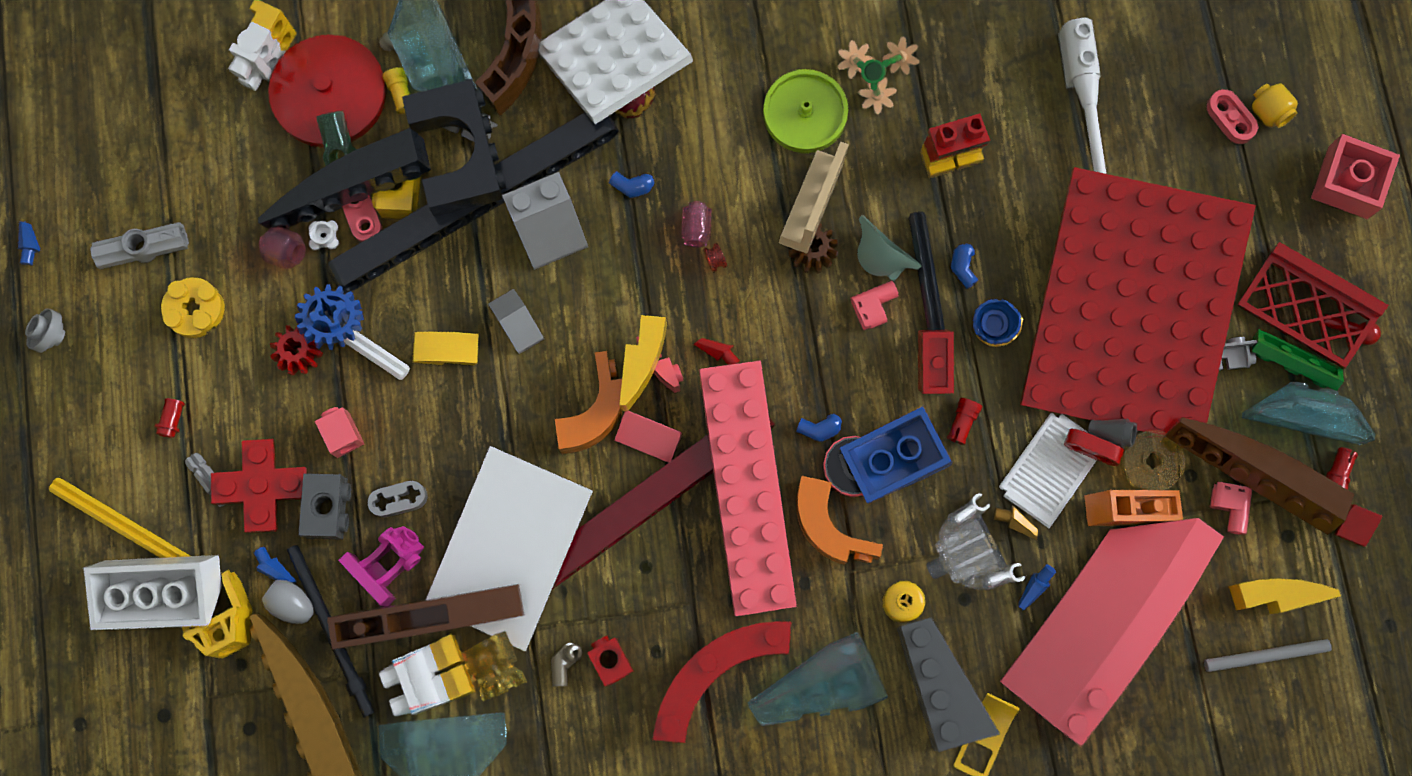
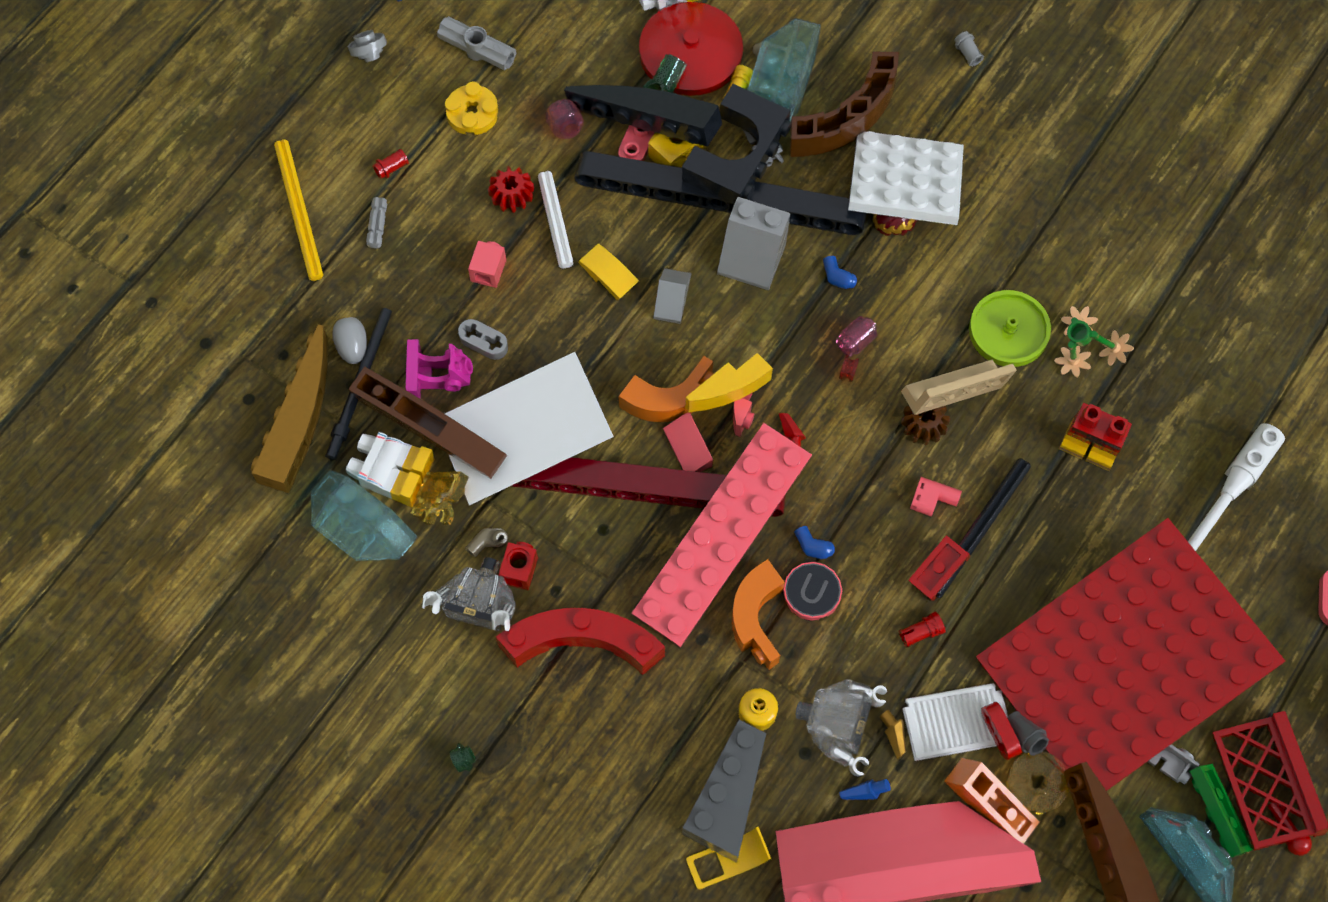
camera: 40 degrees right, 10 degrees down
white slope [84,555,222,630] -> none
yellow piece [182,570,252,659] -> none
red plate [211,439,307,533] -> none
blue bar [254,547,297,583] -> none
blue gear [295,284,364,350] -> none
dark grey brick [299,474,351,540] -> none
white plate [309,221,339,250] -> none
clear light blue wedge [748,632,888,726] -> none
blue slope [840,406,952,504] -> none
sand green hat [858,214,922,281] -> none
blue arm [951,244,979,289] -> none
blue hair [973,299,1023,347] -> none
coral piece [1210,482,1252,535] -> none
none -> clear torso [422,557,516,632]

